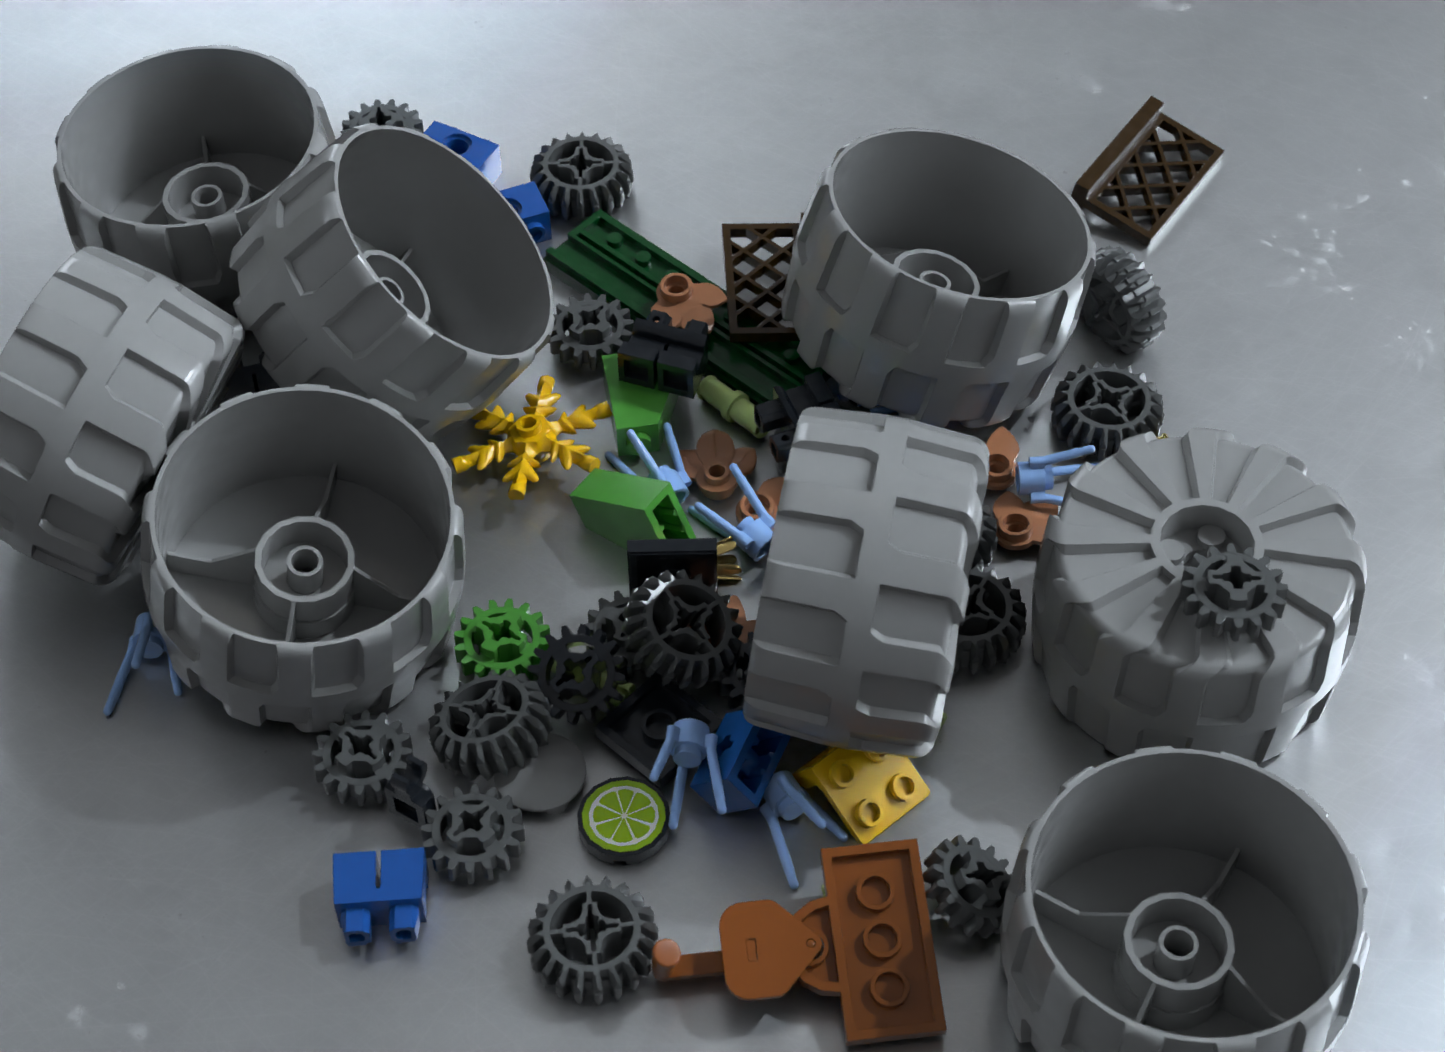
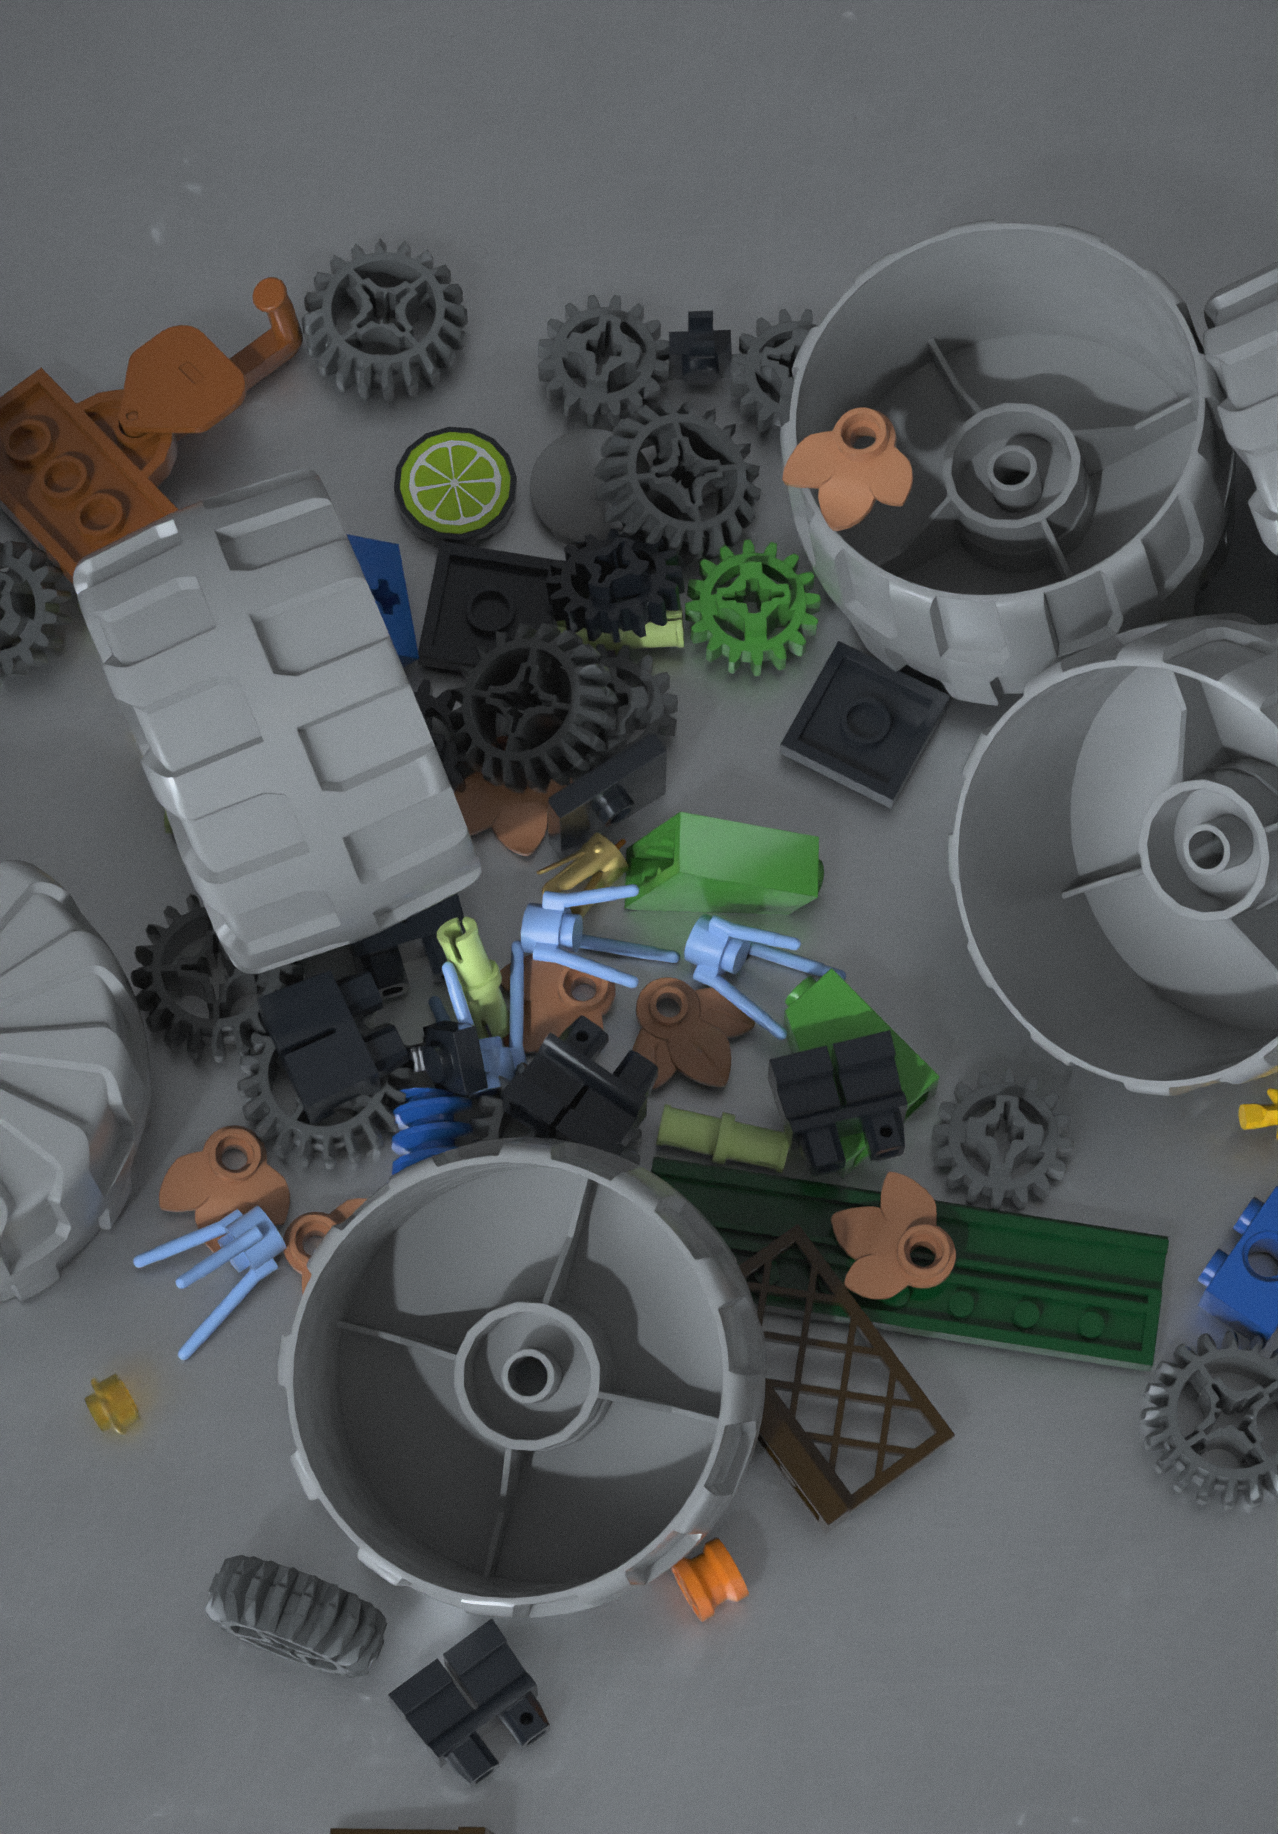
camera: 145 degrees right, 20 degrees up
blue hips [333,847,429,946] -> none
yellow piece [451,375,612,500] -> none
light blue plant [649,718,727,830] -> none
dark grey gear [1050,361,1165,462] -> none
none -> black plate [780,641,950,809]
none -> nougat plate [782,407,913,531]

